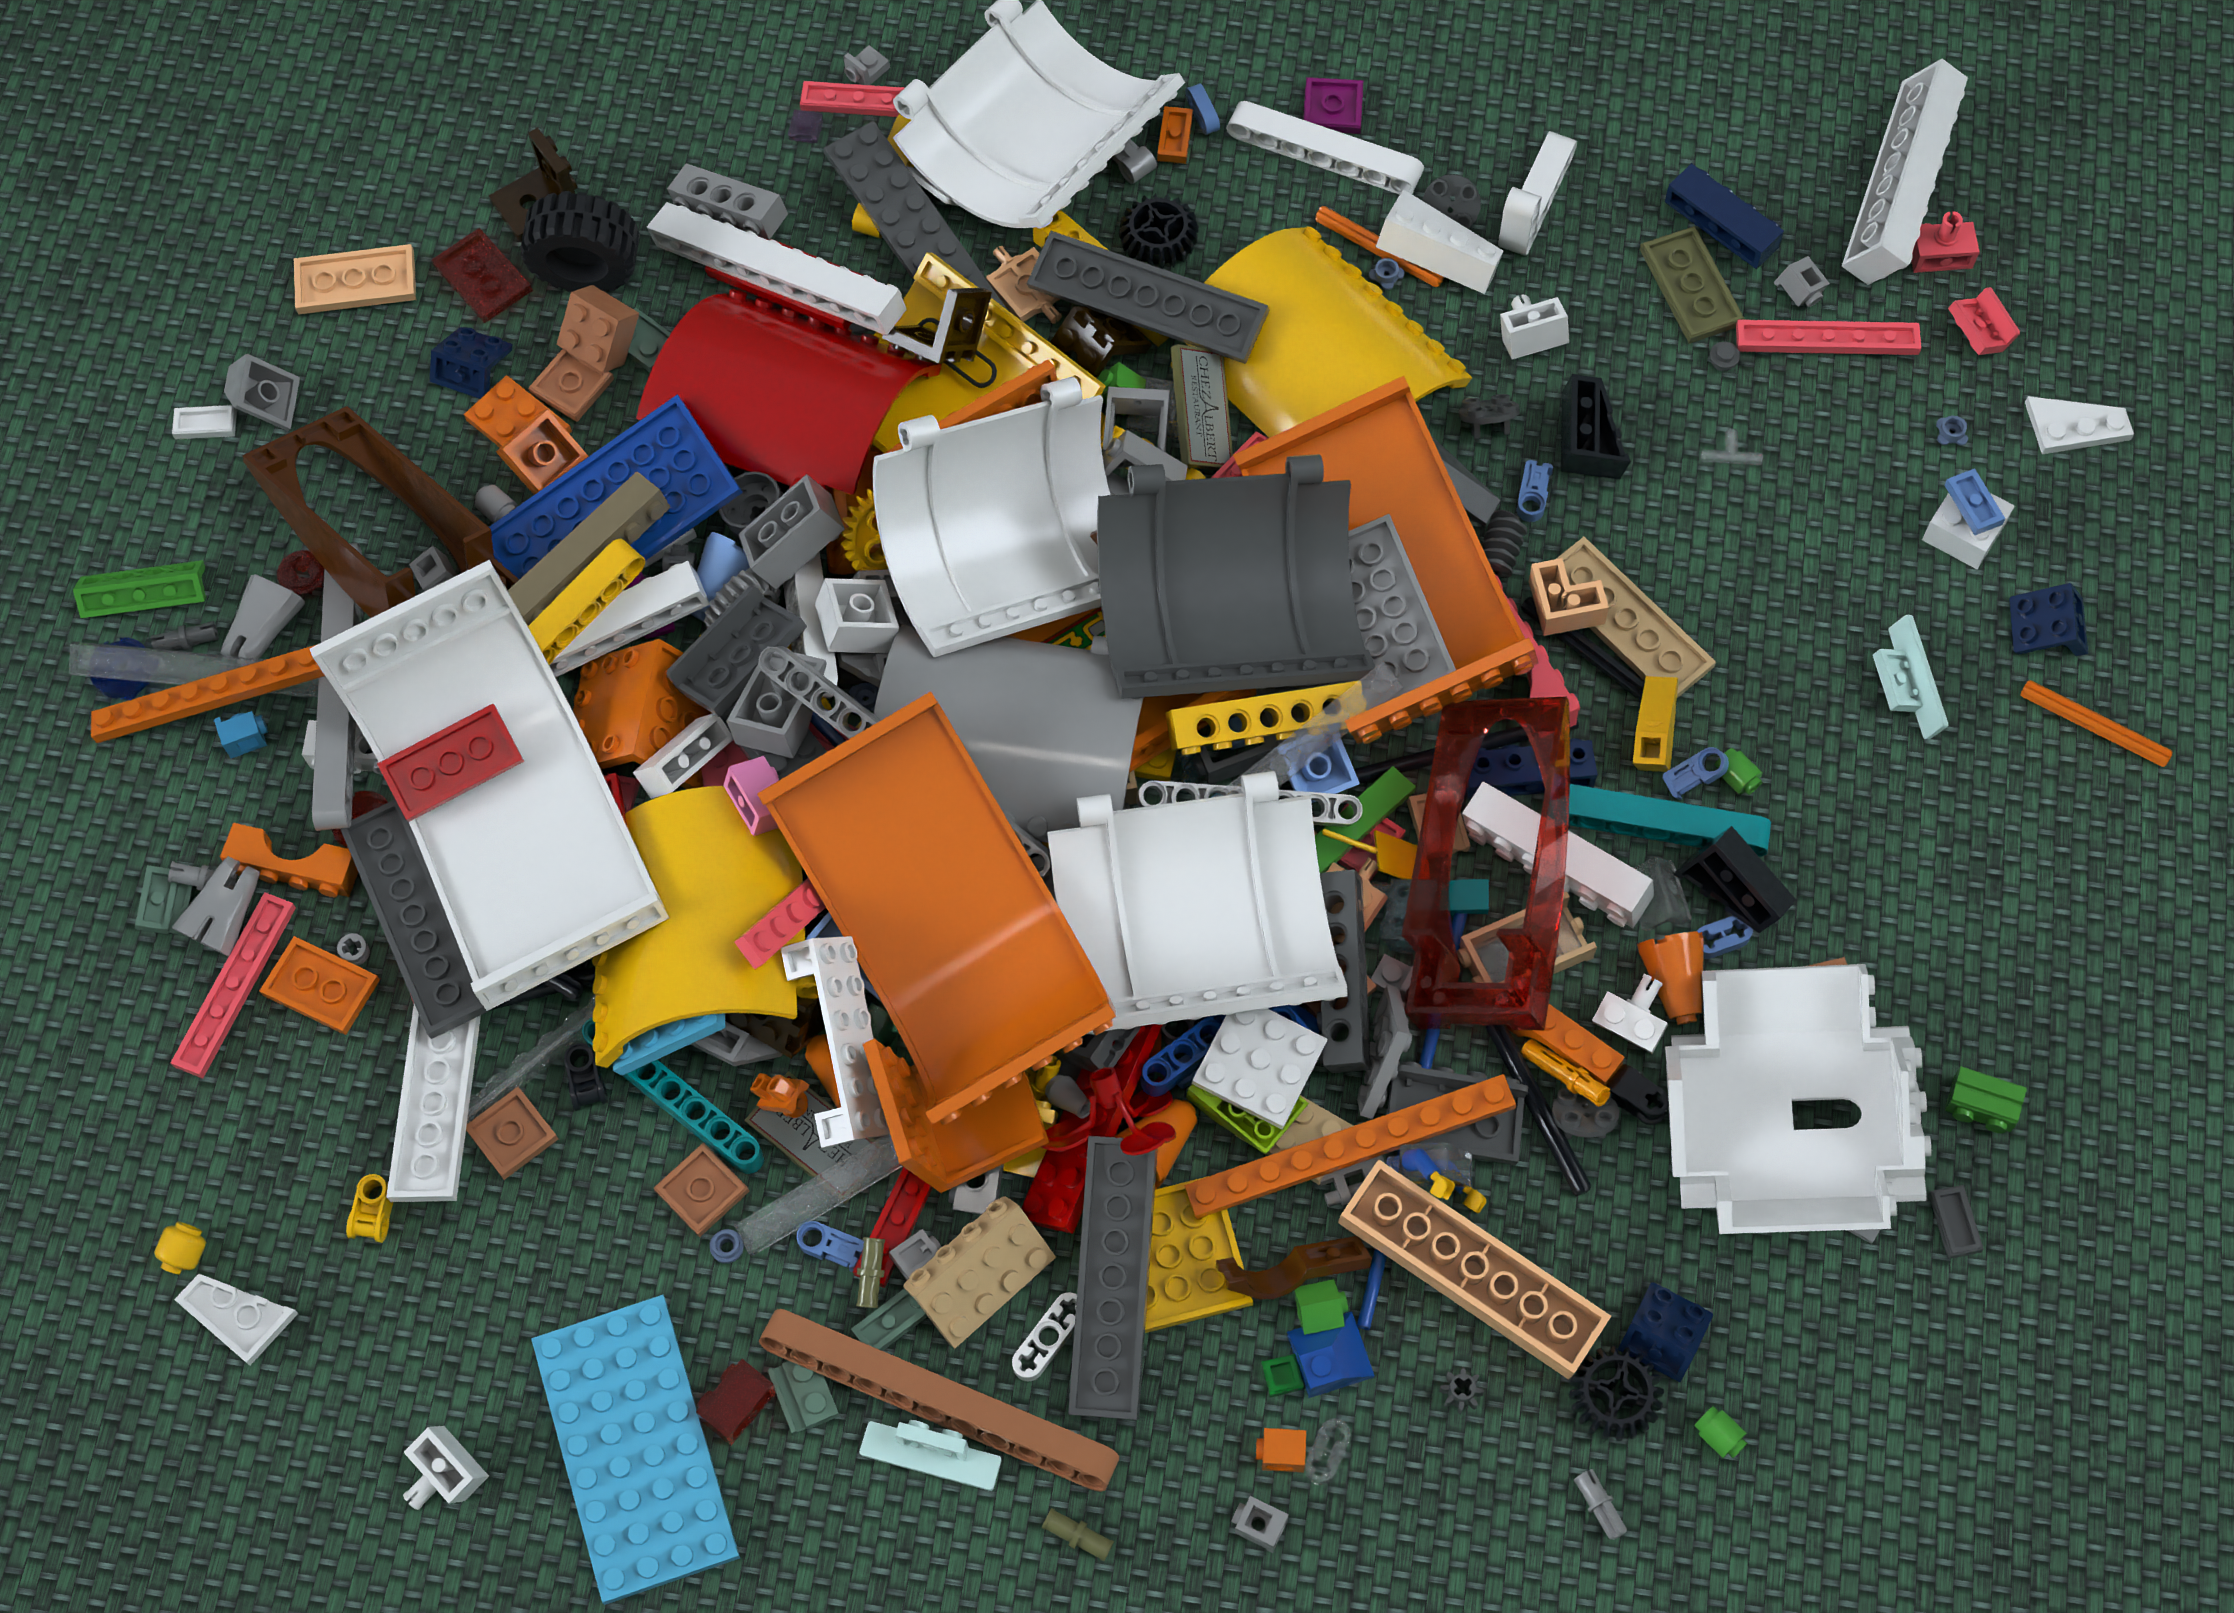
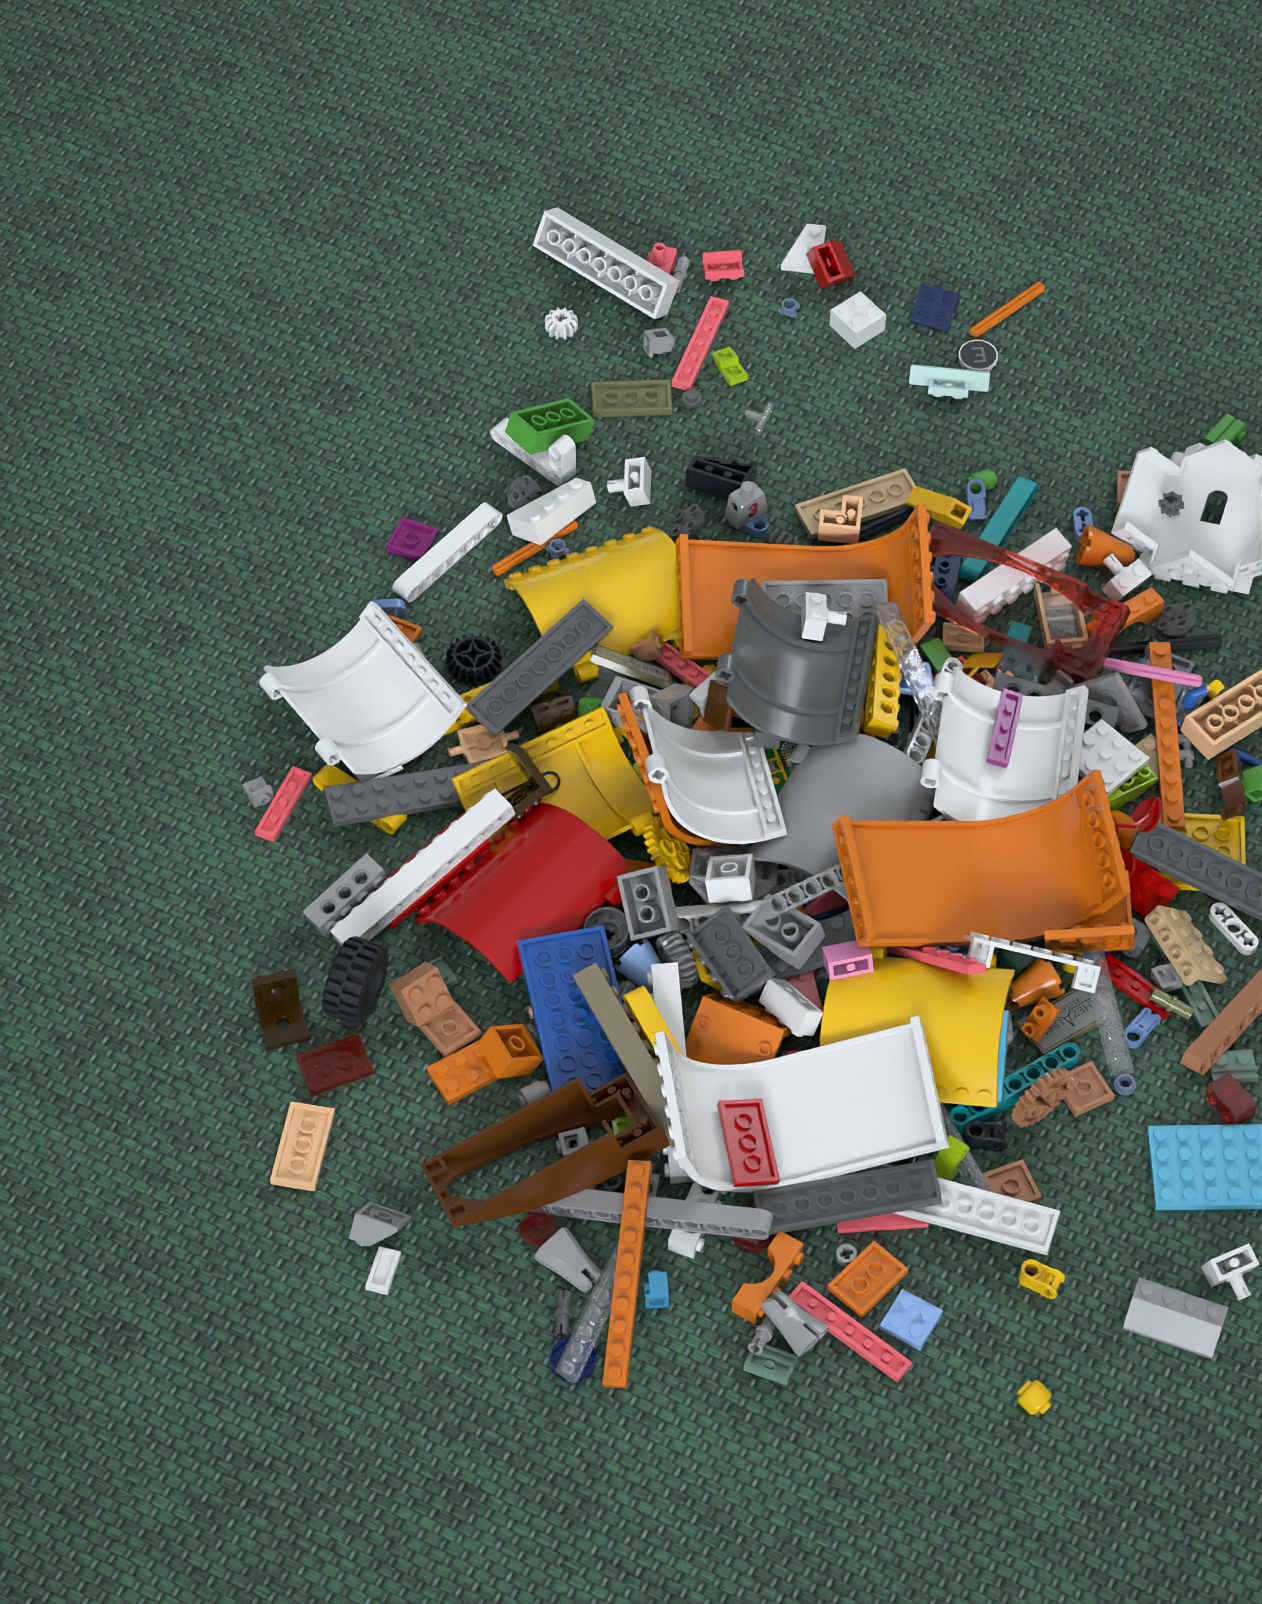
camera: 75 degrees left, 10 degrees down
bright green fence [73,560,206,618] -> none
white wing [174,1274,298,1366] -> none
dark blue bracket [430,327,513,399] -> none
clear purple plate [788,109,823,144] -> none
light orange pin [1521,1039,1611,1107] -> none
black piece [1606,1064,1669,1125] -> none
dark blue brick [1665,163,1784,270] -> none
black wedge [1673,826,1796,933] -> none
medium blue plate [1944,468,2005,535] -> none
none -> bright green brick [505,398,595,455]
none -> white gear [545,307,578,340]
none -> nougat bracket [629,629,664,662]
none -> light grey axle [672,256,690,293]
none -> lime slope [712,347,748,386]
none -> light grey torso [725,481,768,530]
none -> white brick [801,592,847,641]
none -> red slope [806,241,856,289]
none -> light blue plate [879,1289,943,1350]
none -> lime slope [934,1135,970,1181]
none -> black tile [958,340,998,372]
none -> plate [986,688,1023,768]
none -> nougat gear [1011,1067,1074,1128]
none -> bright pink axle [1103,658,1203,687]
none -> slope [1123,1277,1229,1359]
none -> dark grey gear [1158,491,1184,518]

